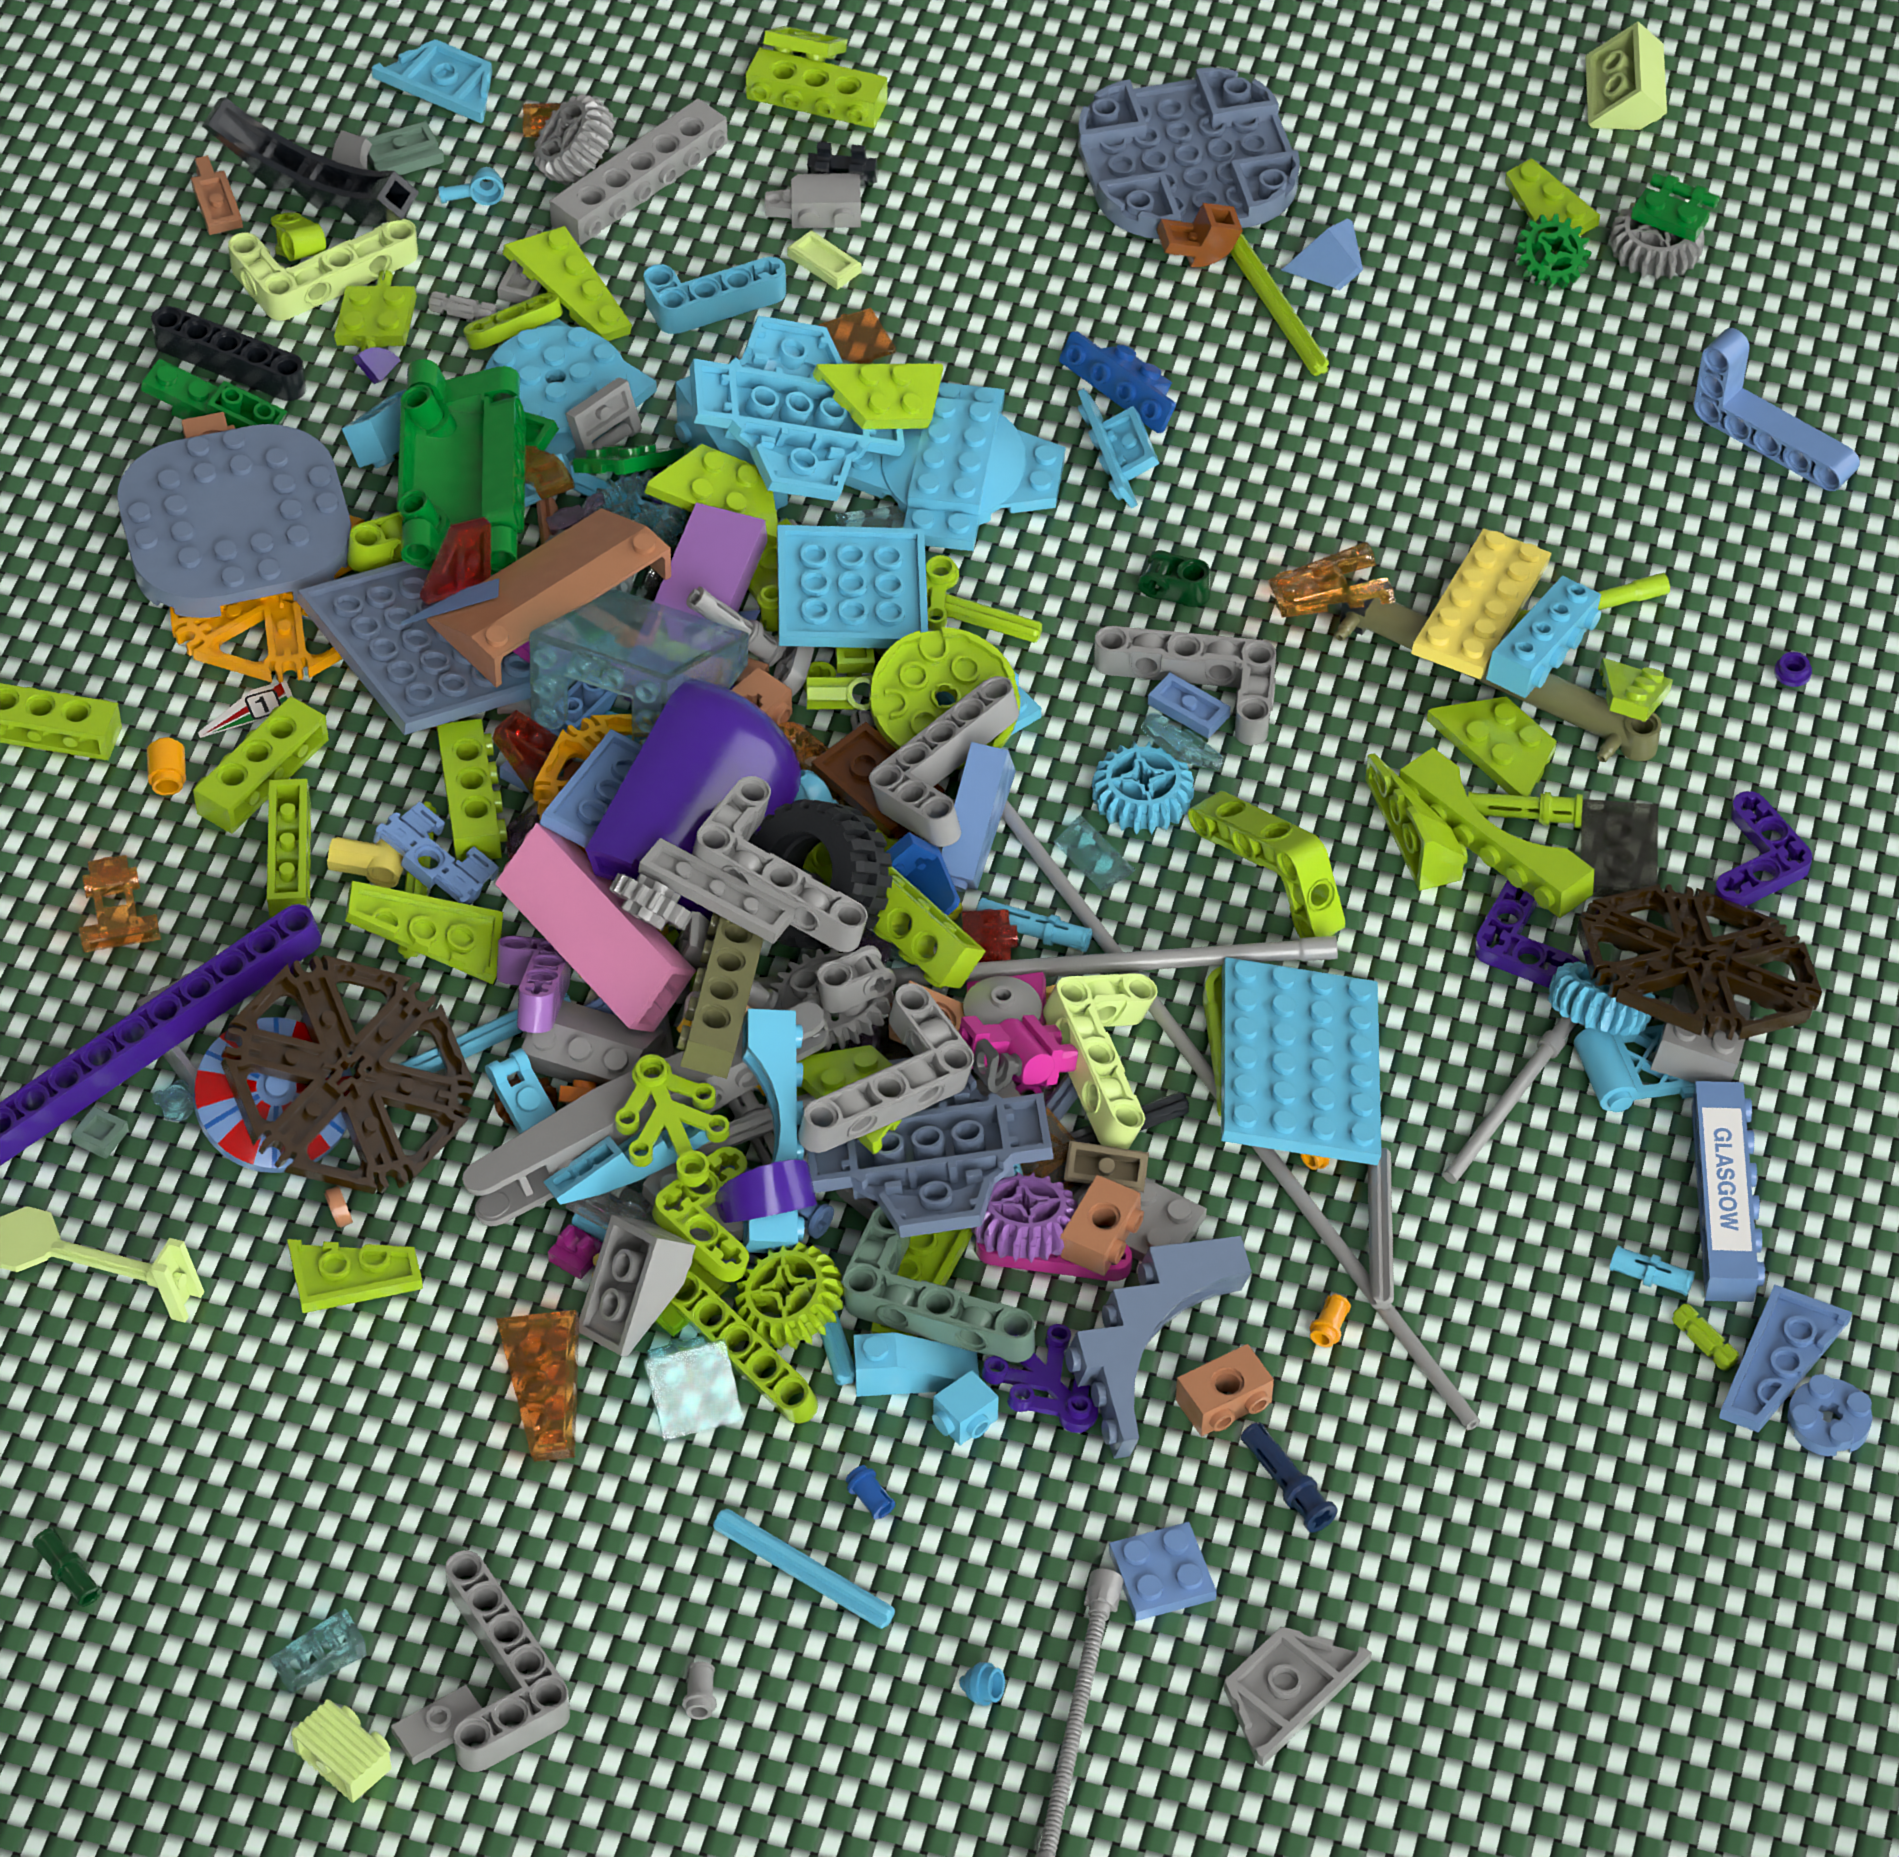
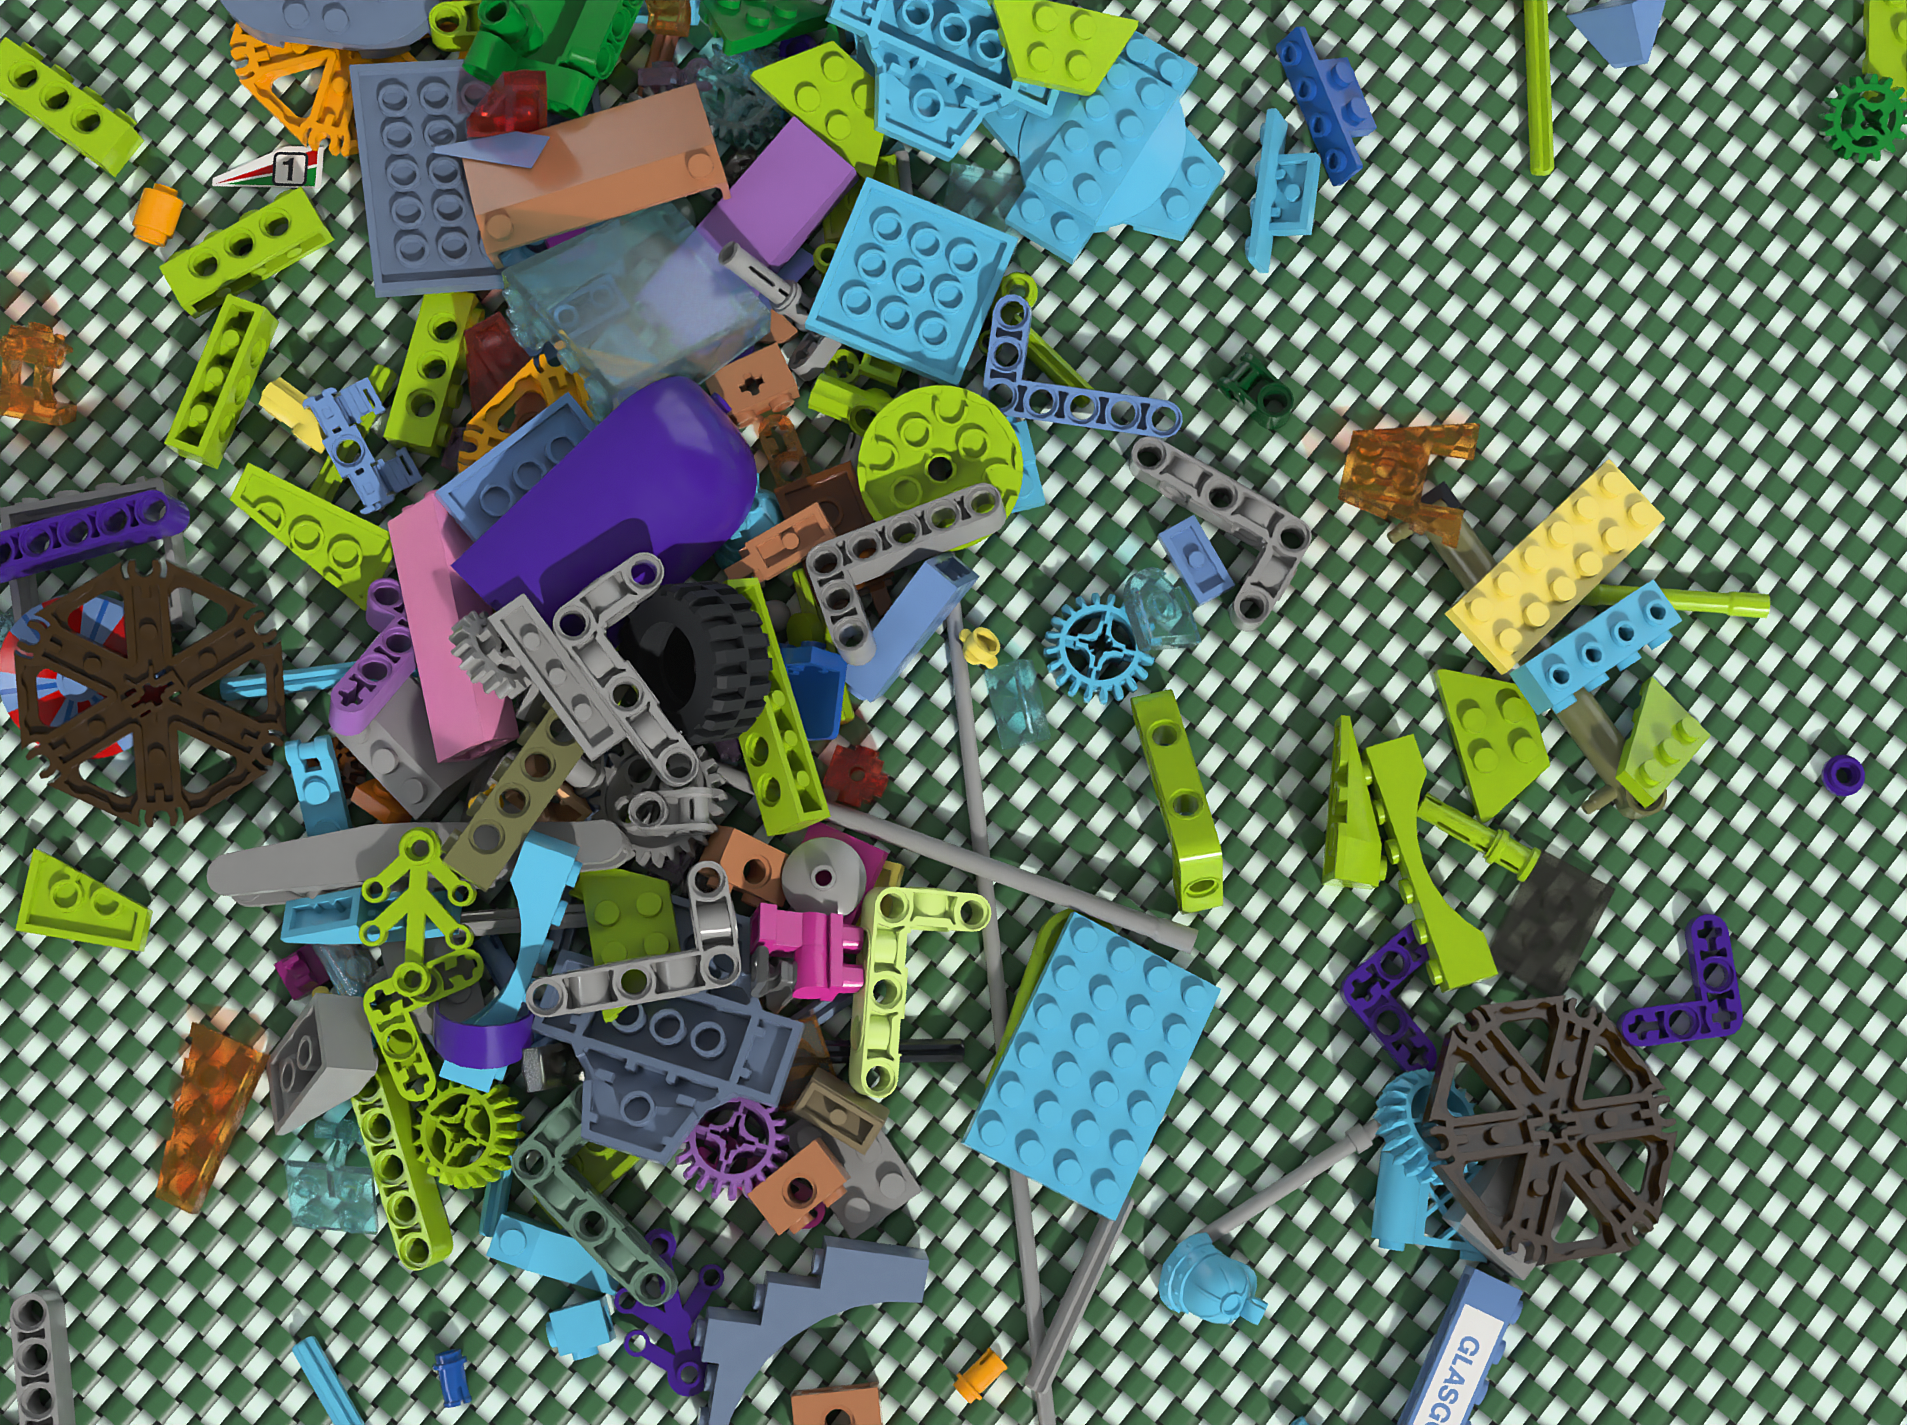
camera: 25 degrees right, 30 degrees up
nougat tile [324,1186,353,1228] -> none
medium azure pin [975,898,1092,952] -> none
none -> clear smoke plate [521,1041,585,1092]
none -> nougat hinge [724,502,837,583]
none -> light yellow plate [959,627,1000,669]
none -> medium blue beam [982,294,1183,438]
none -> medium azure helmet [1158,1232,1268,1325]

